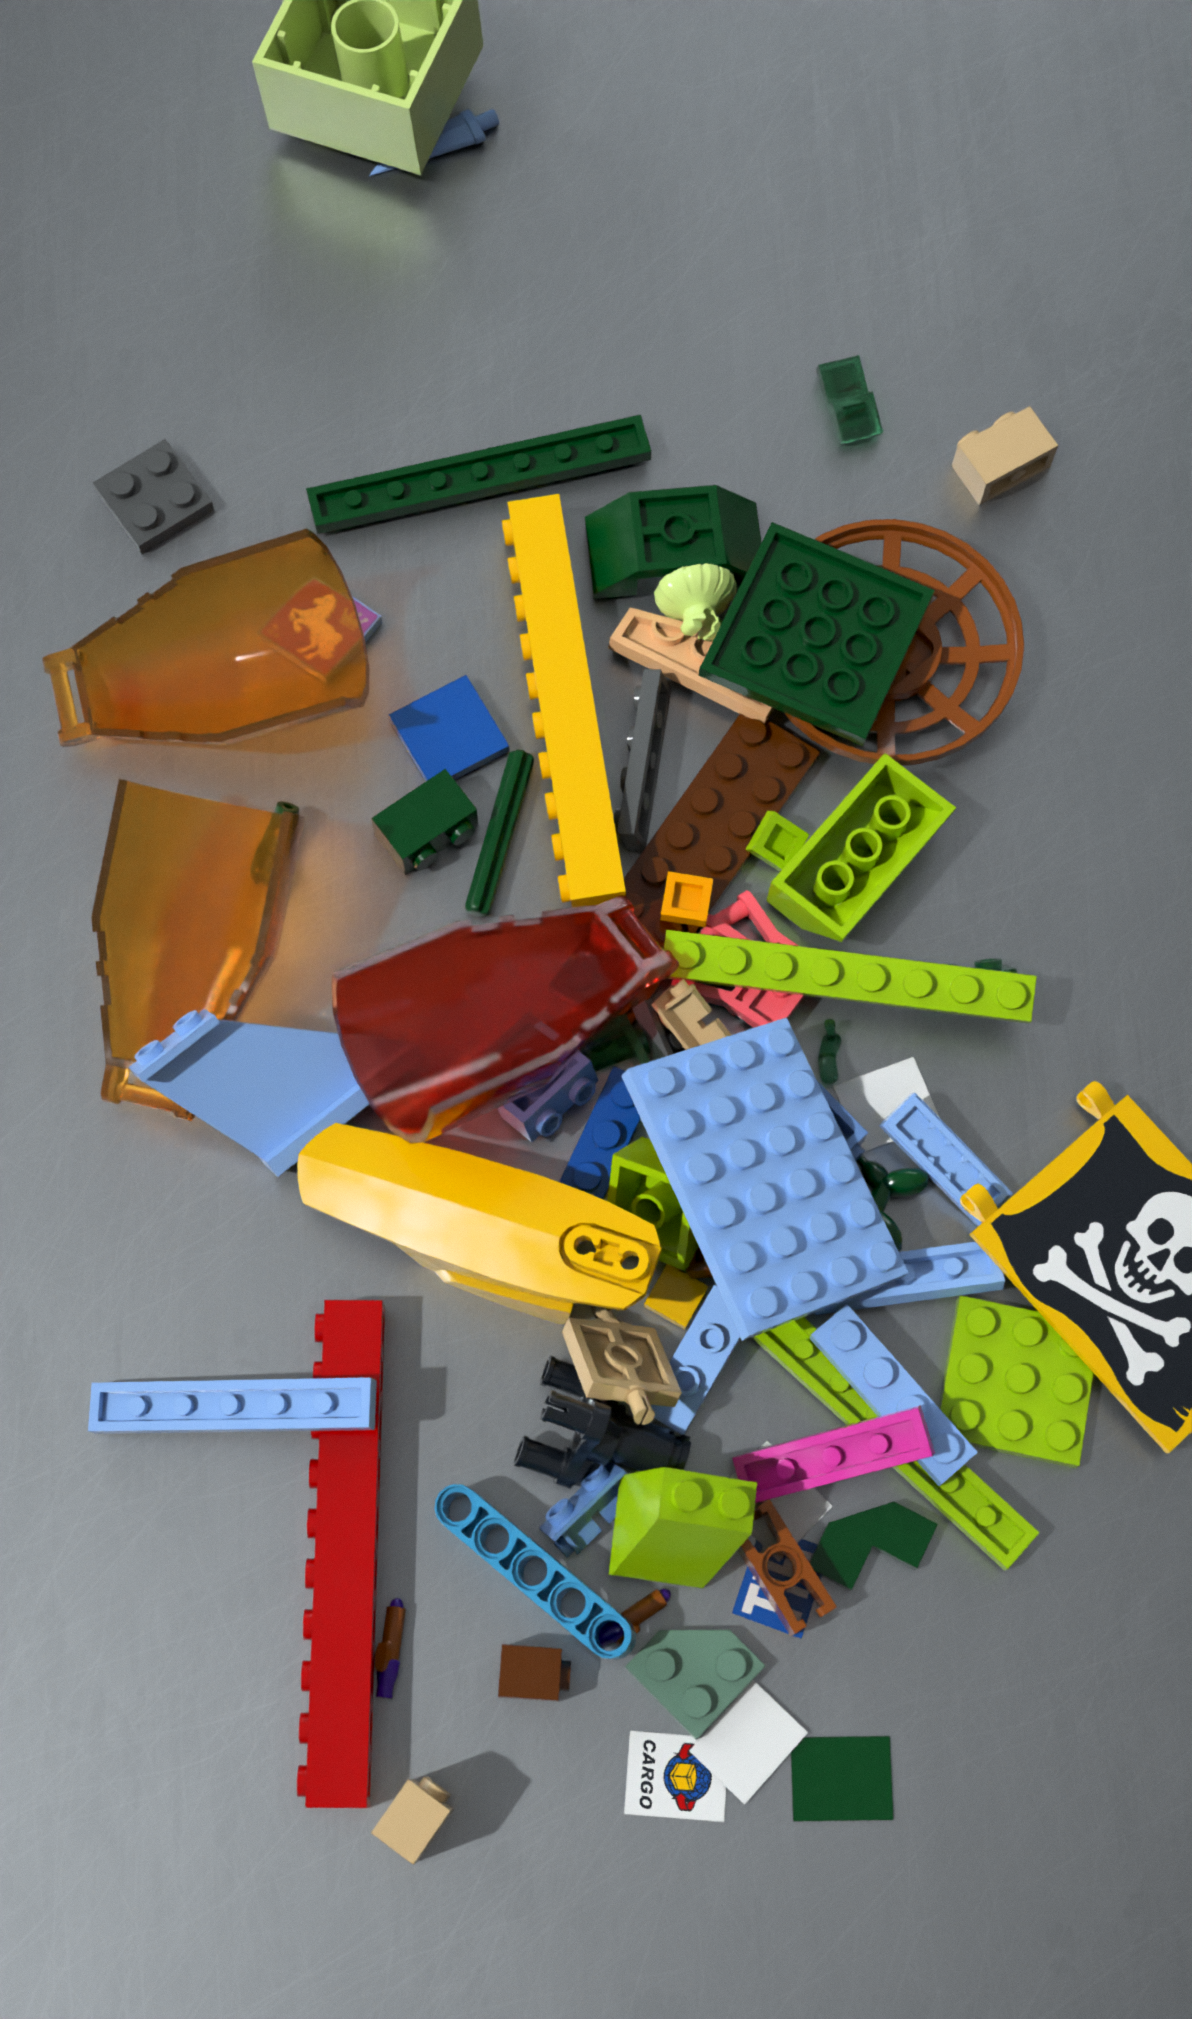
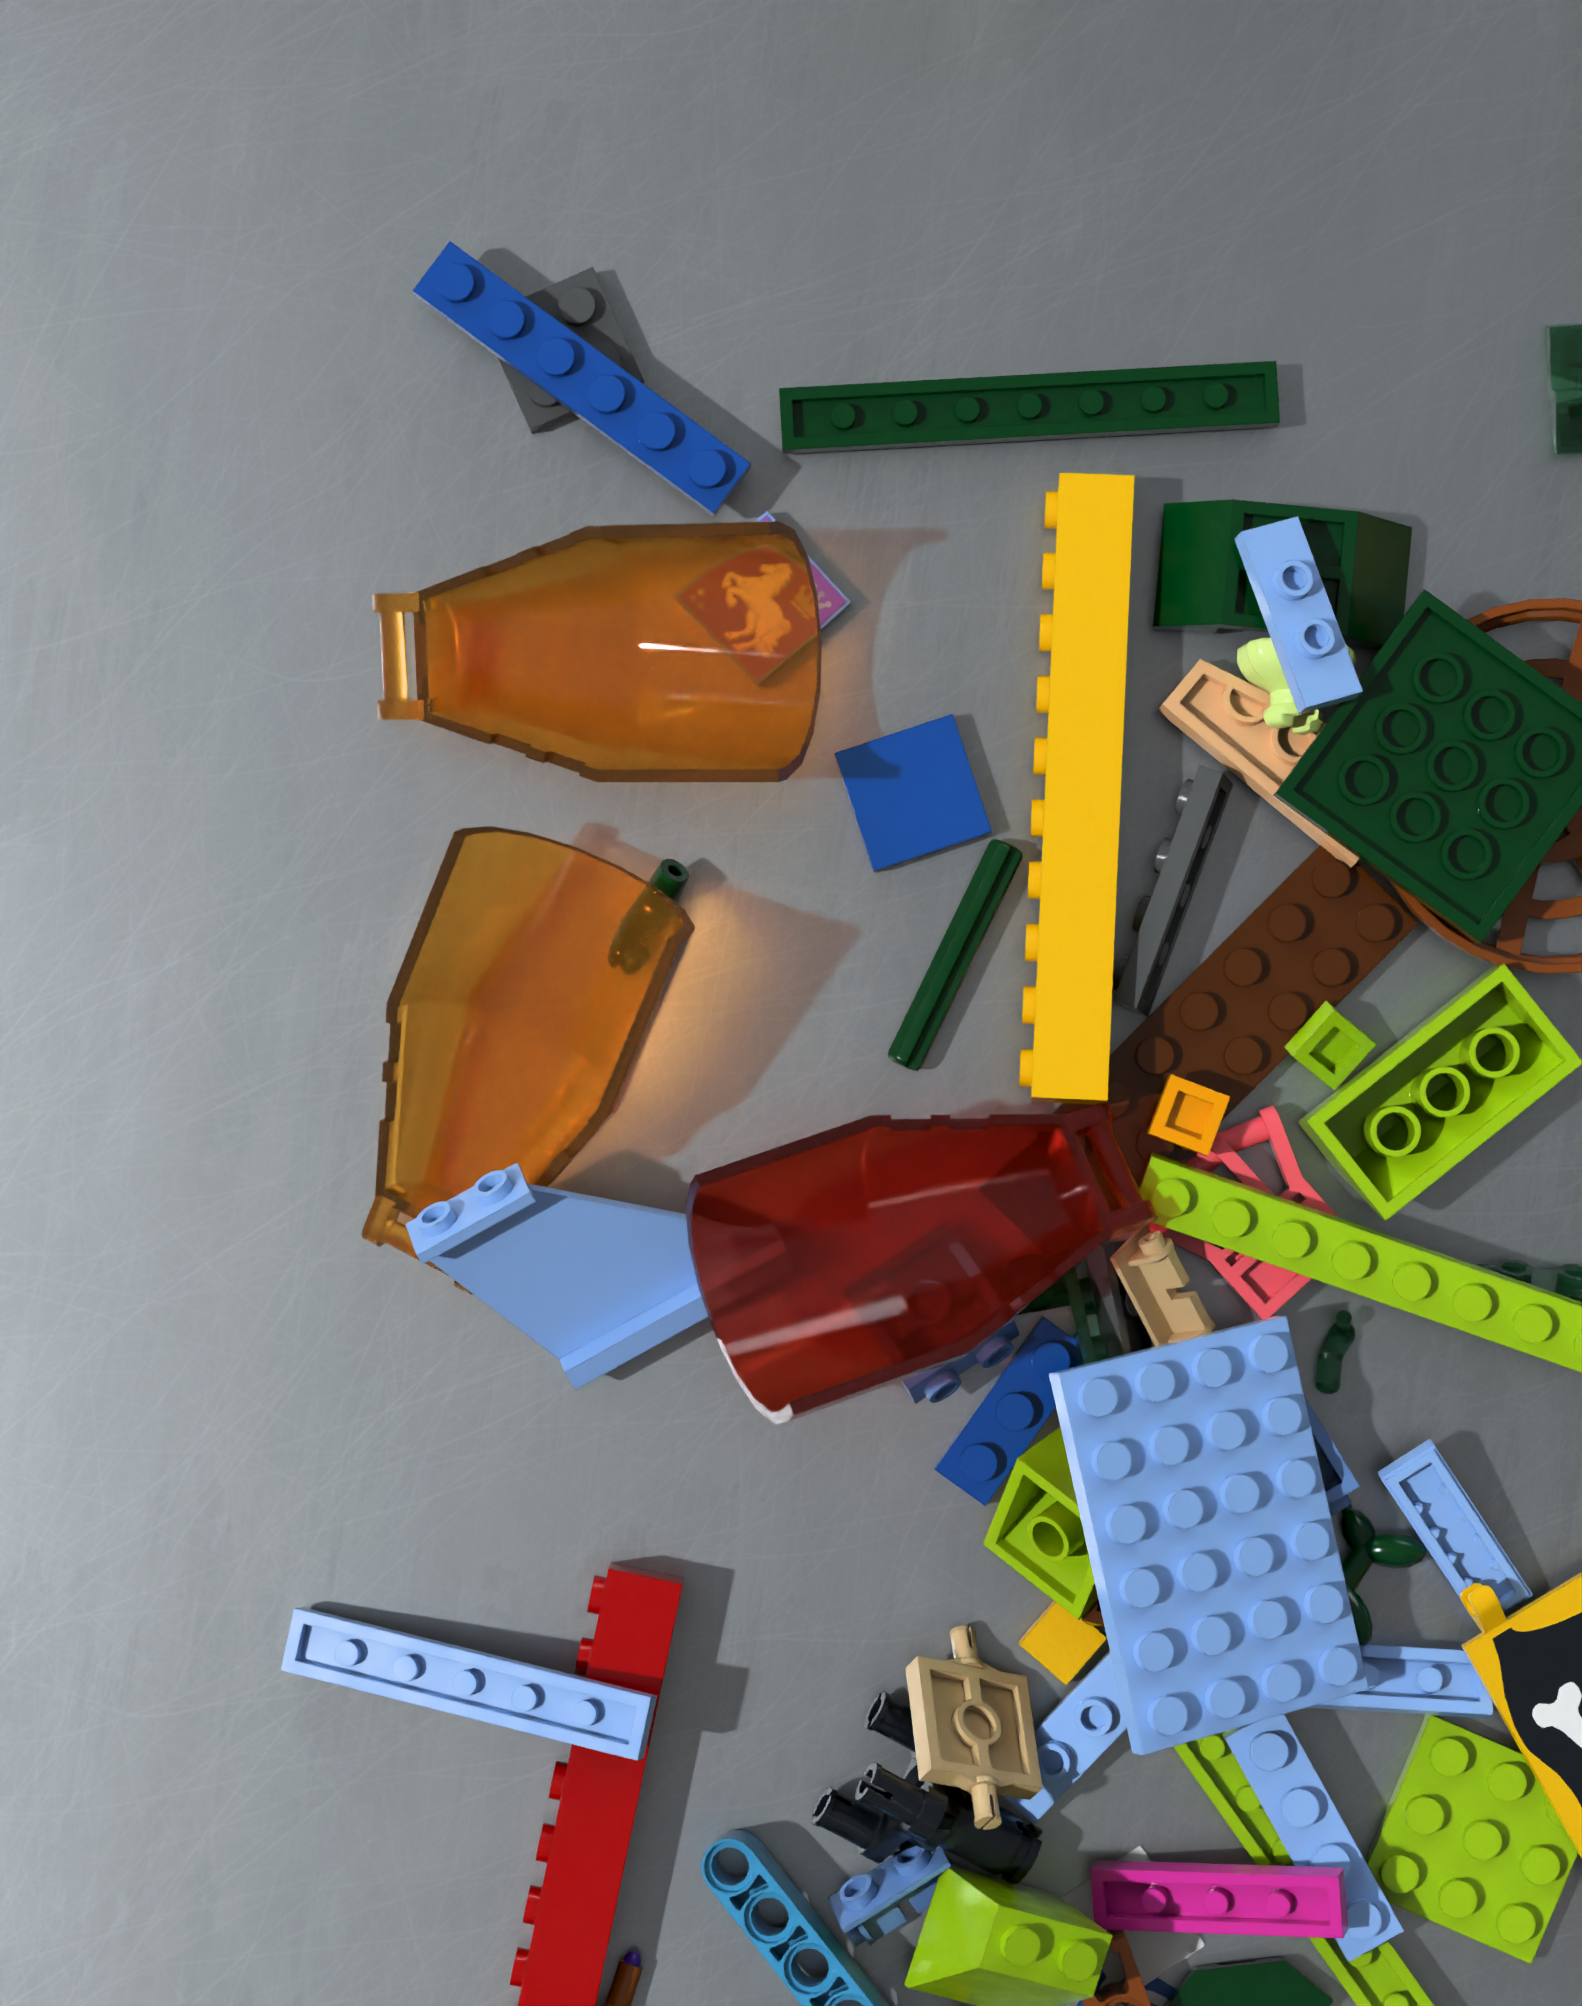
camera: 15 degrees right, 15 degrees up
yellow piece [297,1123,662,1325] -> none
dark green brick [371,769,478,875] -> none
white sticker [833,1057,940,1152] -> none
none -> blue plate [412,241,751,517]
none -> light blue plate [1234,516,1363,714]

